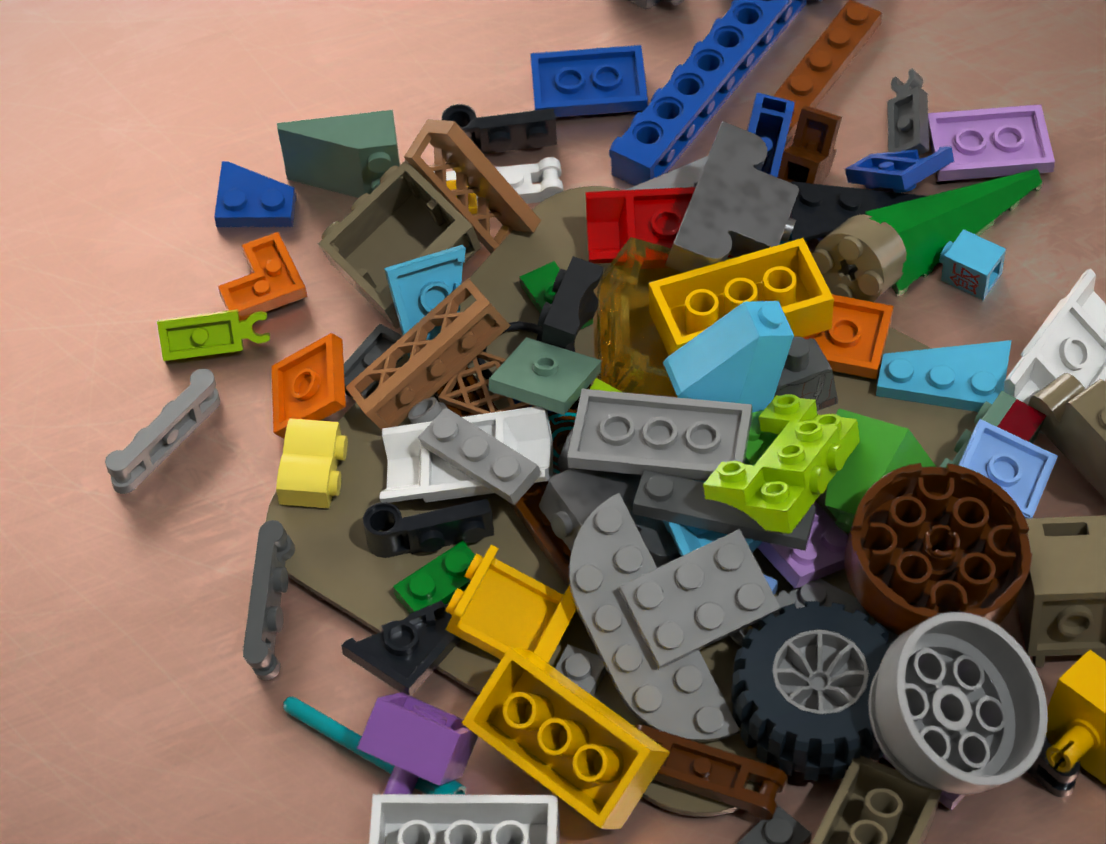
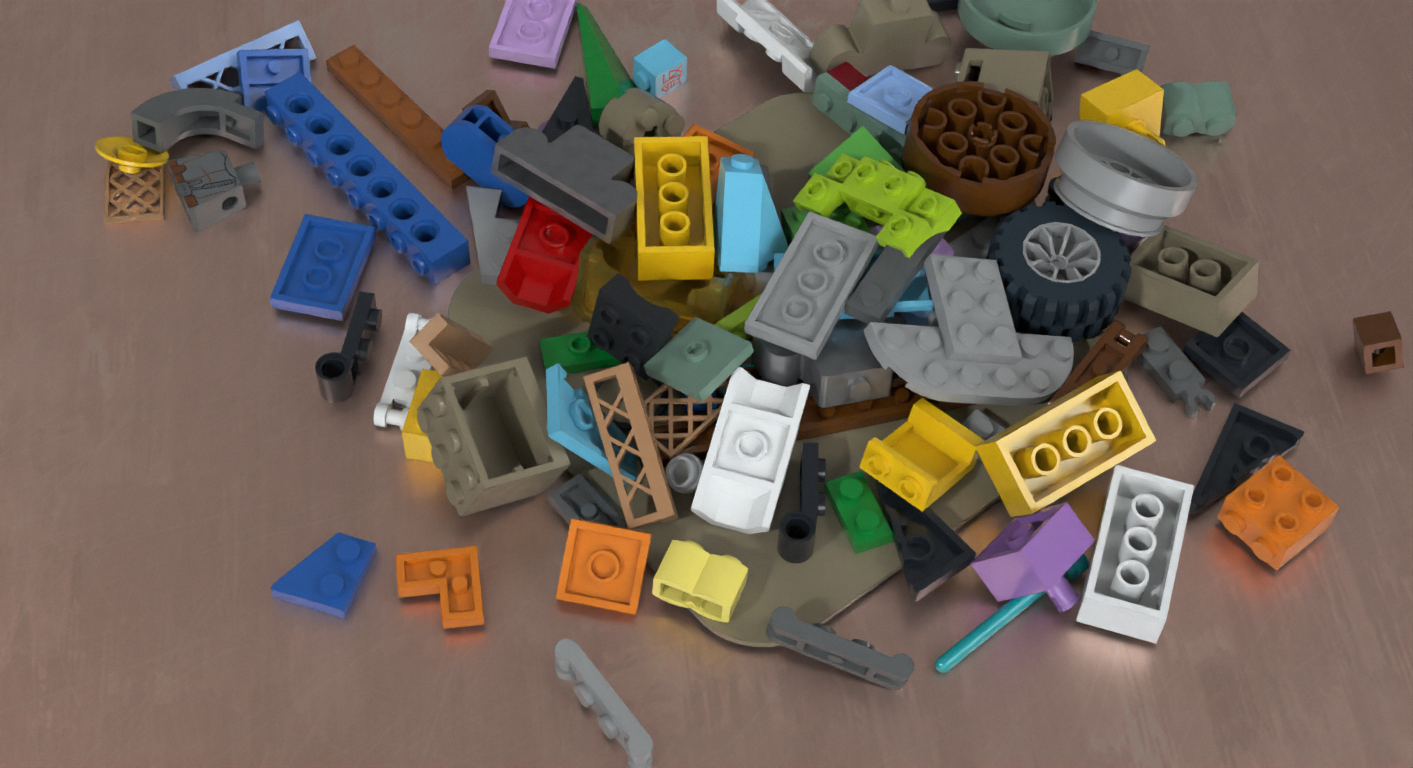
camera: 80 degrees left, 0 degrees up
lime plate [157,309,271,361] -> none
sand green slope [277,110,400,198] -> none
light grey plate [418,407,542,505] -> none
blue wing [845,146,954,193] -> none
medium azure wing [876,340,1012,412] -> none
dark grey plate [887,68,929,156] -> none

